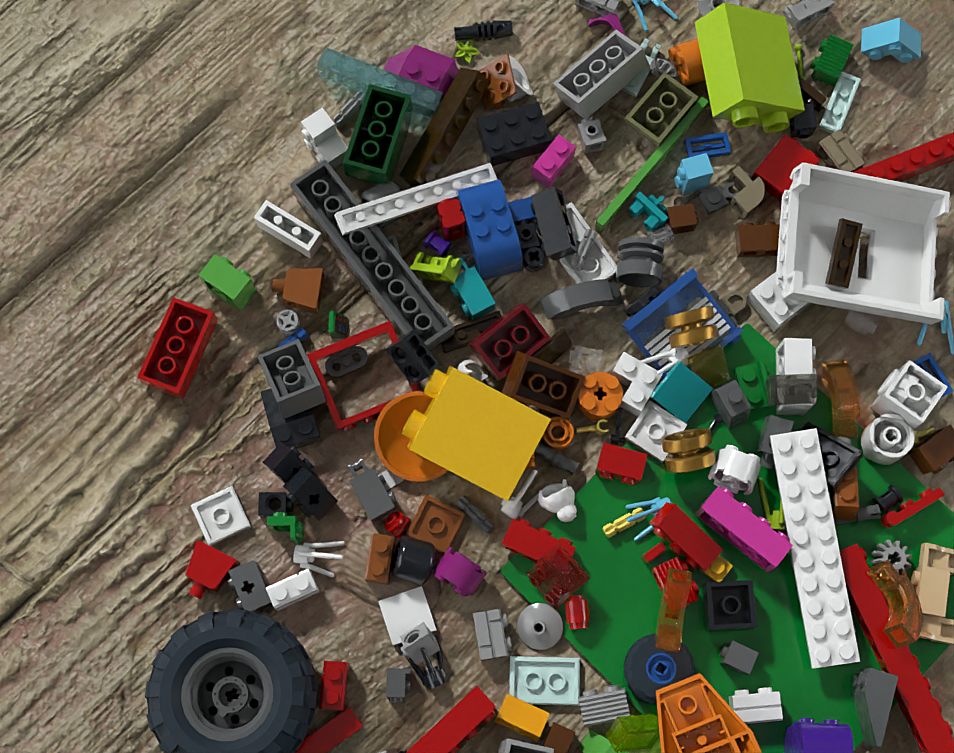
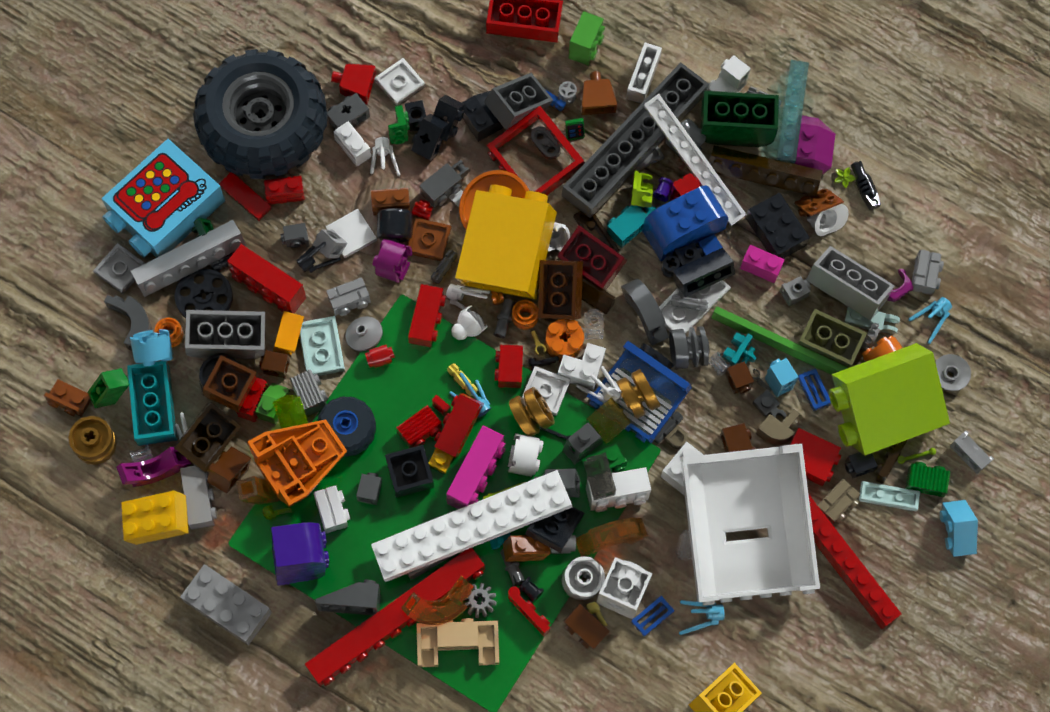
camera: 75 degrees right, 5 degrees down
black brick [385,329,441,385] -> none
clear red bracket [527,543,590,609] -> none
teal tile [650,361,713,423] -> none
clear orange arch [655,567,692,652] -> none
dark brown tile [825,218,863,289] -> none

